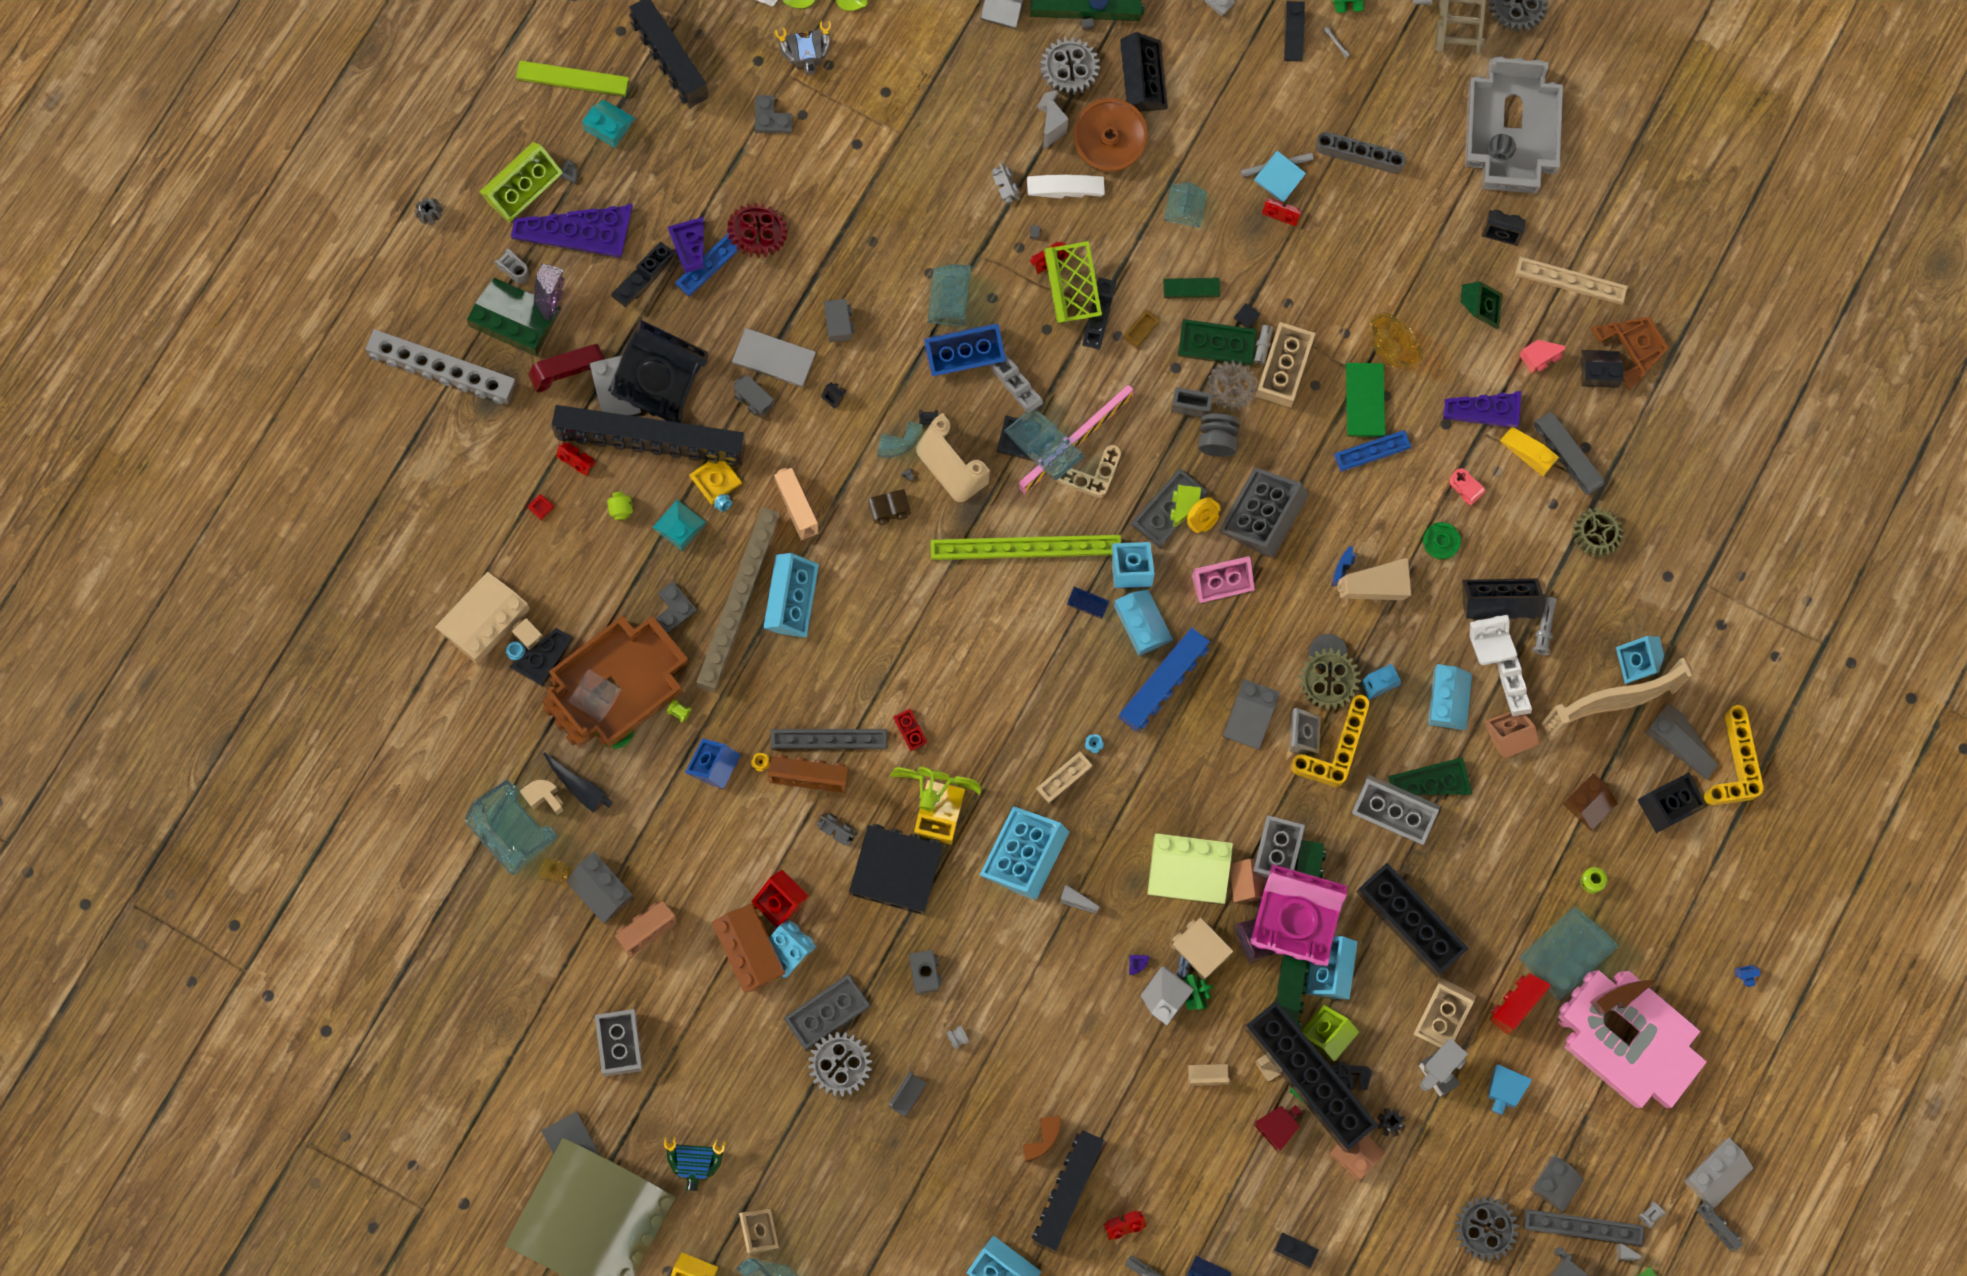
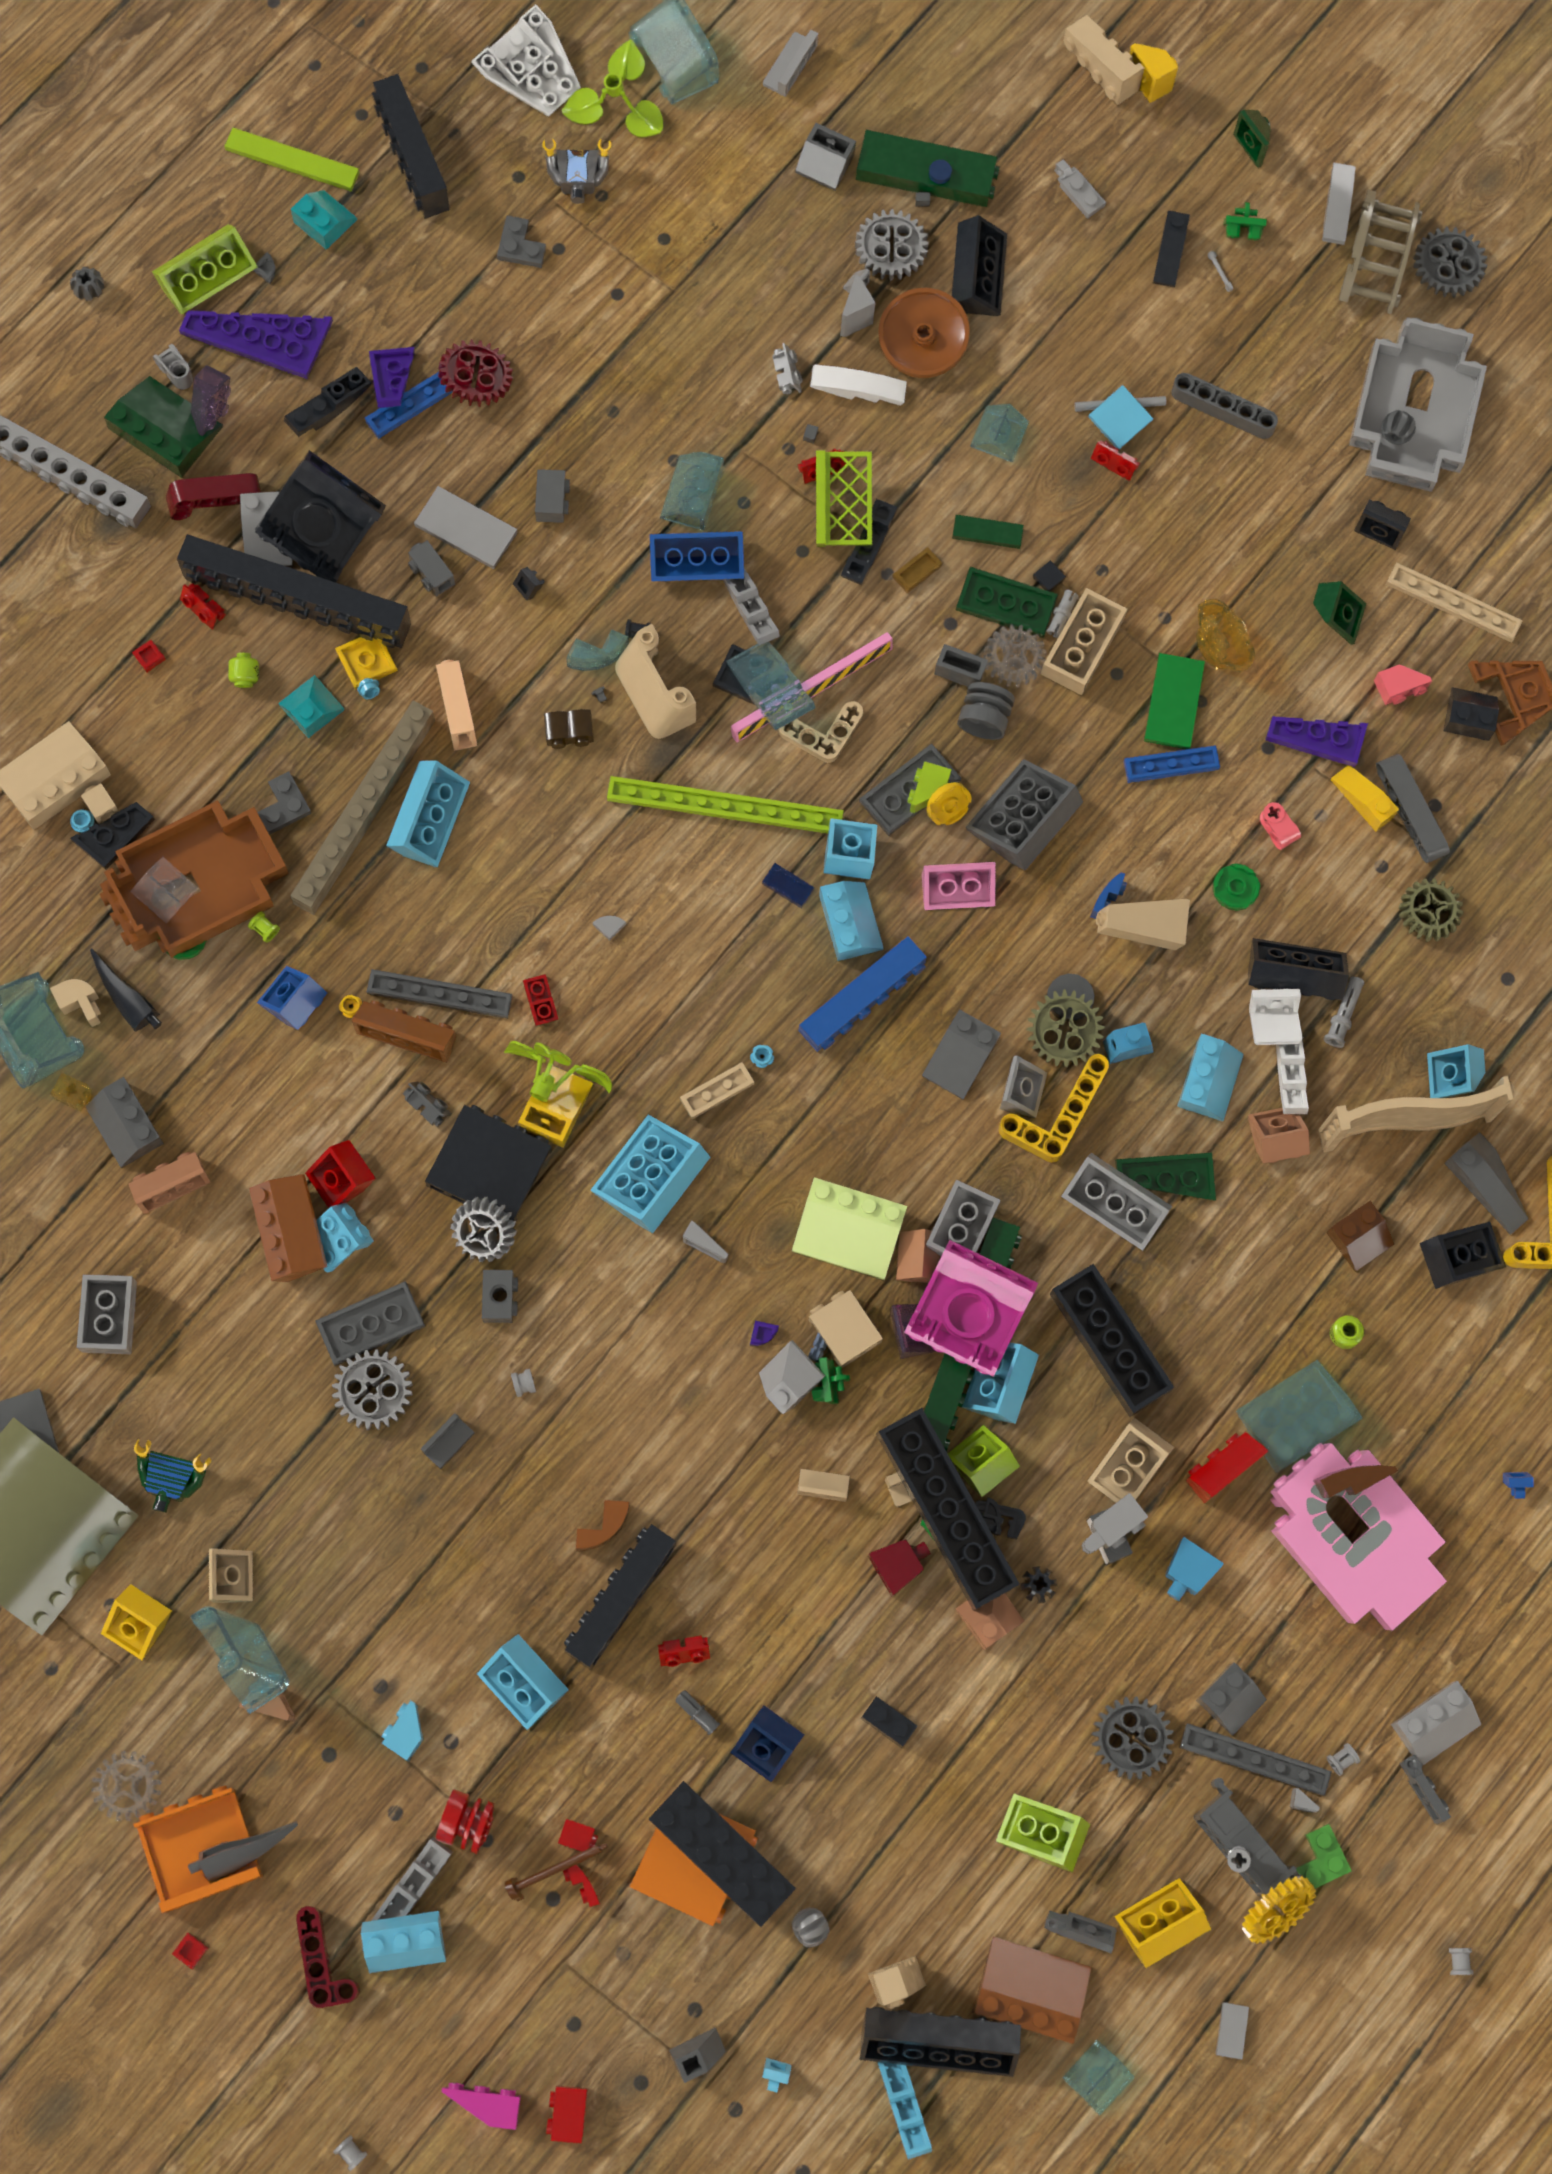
camera: 10 degrees right, 0 degrees up
none -> light grey gear [450,1196,517,1262]
none -> light grey tile [592,916,626,941]

